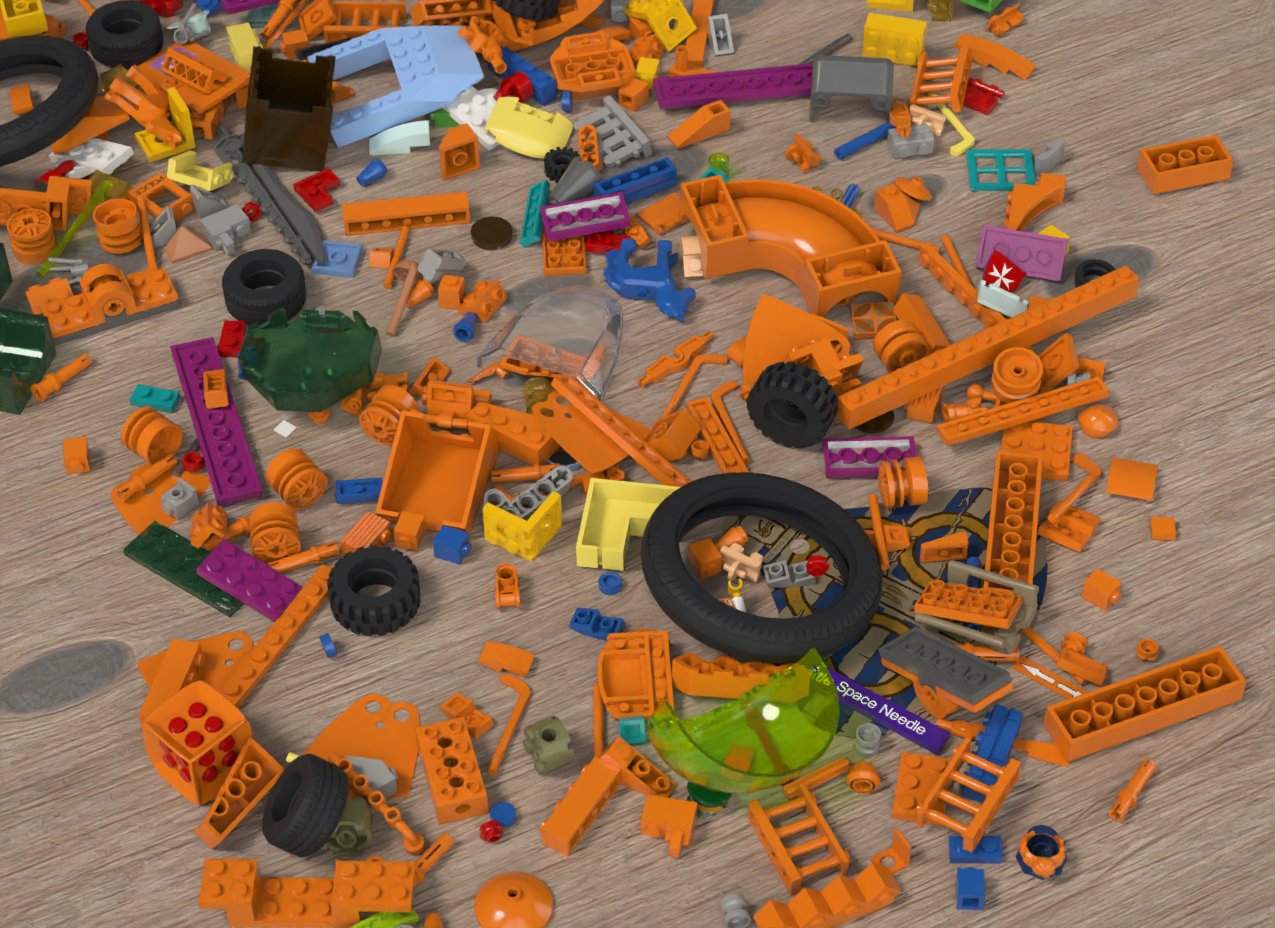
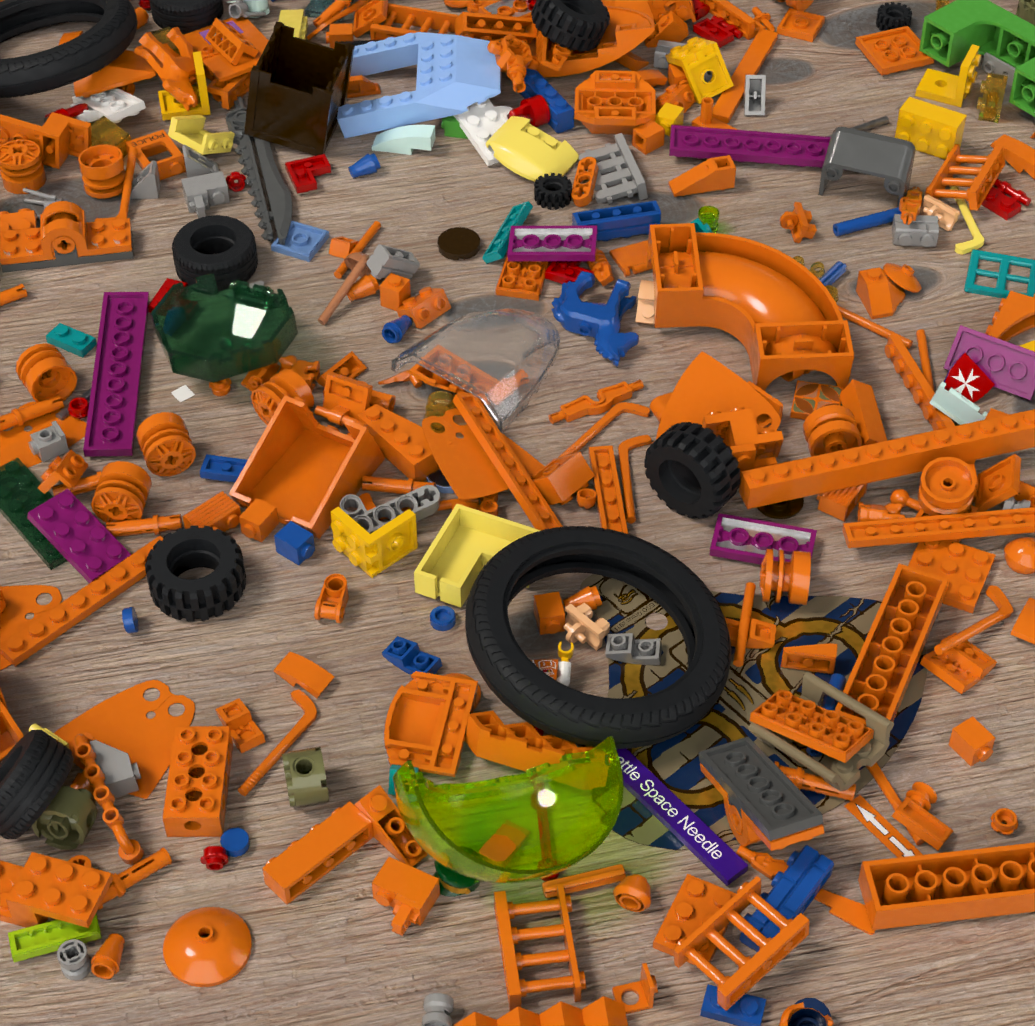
camera: 15 degrees right, 0 degrees up
clear neon green bar [36,180,113,278] -> none
nougat slope [164,226,212,264] -> none
orange slope [203,369,229,409] -> none
orange brick [342,191,470,236] -> none
orange slope [439,123,480,181] -> none
dark grey cone [548,157,602,205] -> none
blue tile [562,91,572,111] -> none
orange bar [593,683,604,758] -> none
red plate [806,555,830,577] -> none
light grey wheel [855,723,881,758] -> none
orange pin [1108,759,1157,822] -> none

